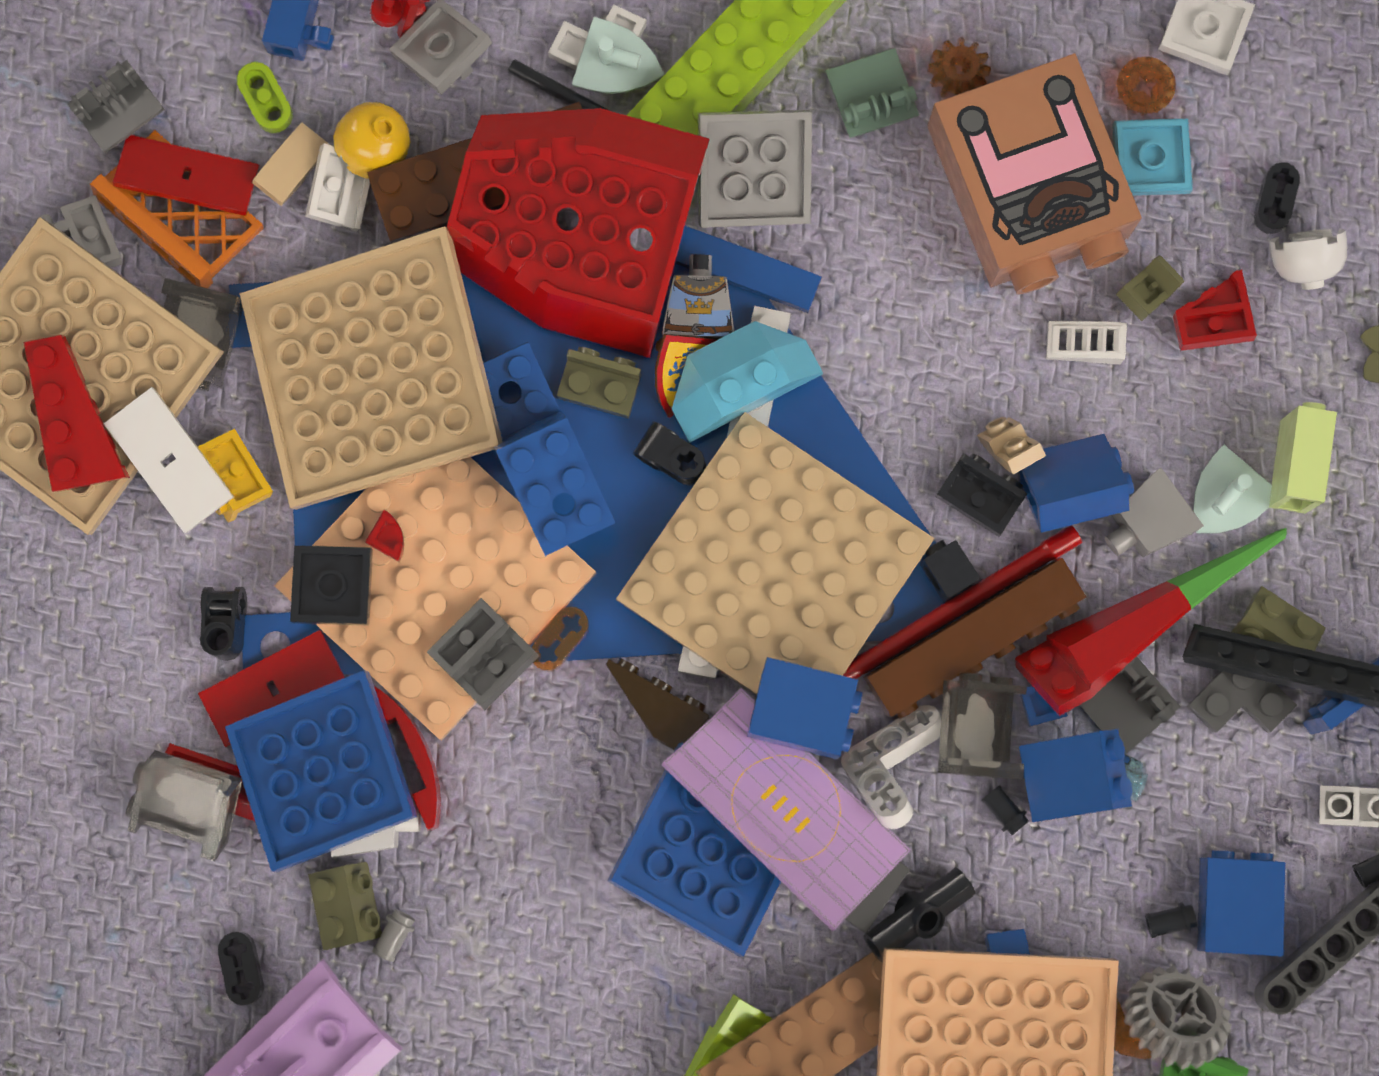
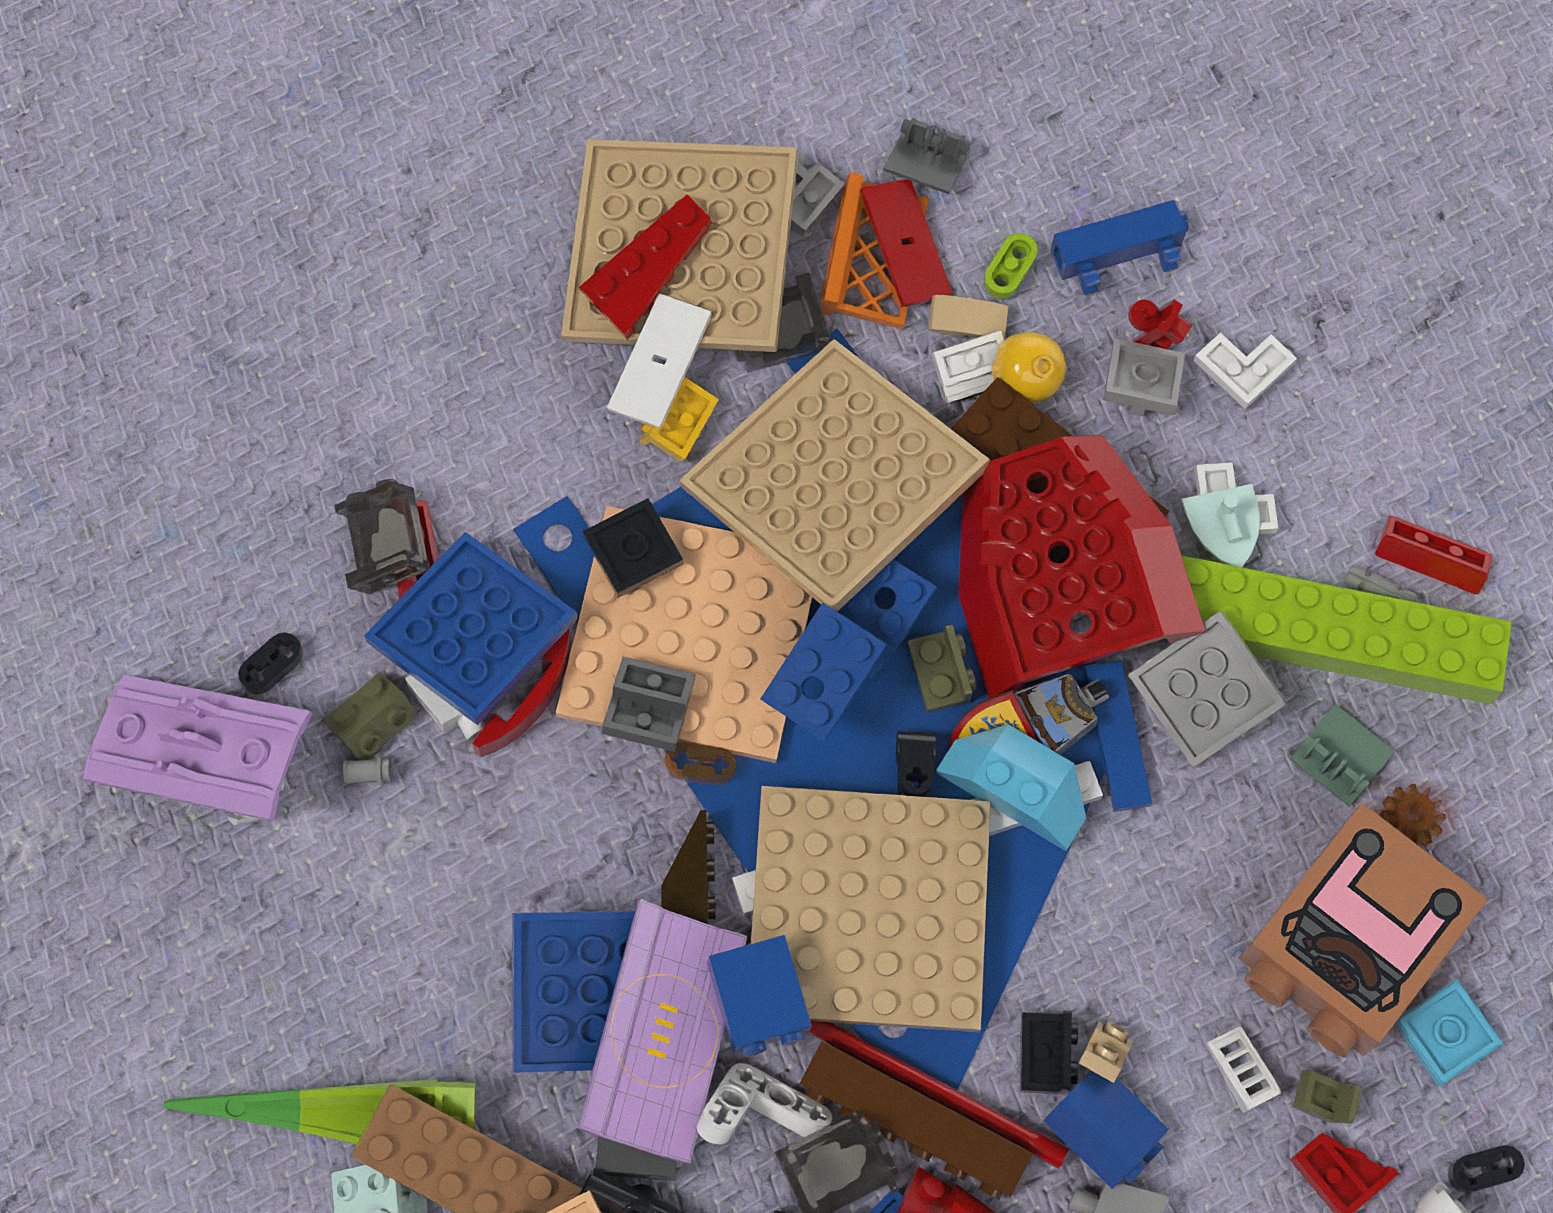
camera: 55 degrees right, 10 degrees down
red piece [198,630,345,748] -> none
black piece [200,587,247,661] -> none
red tile [365,510,404,562] -> none
black bar [508,59,611,111] -> none
black brick [920,540,980,603] -> none
clear orange gear [1116,56,1176,116] -> none

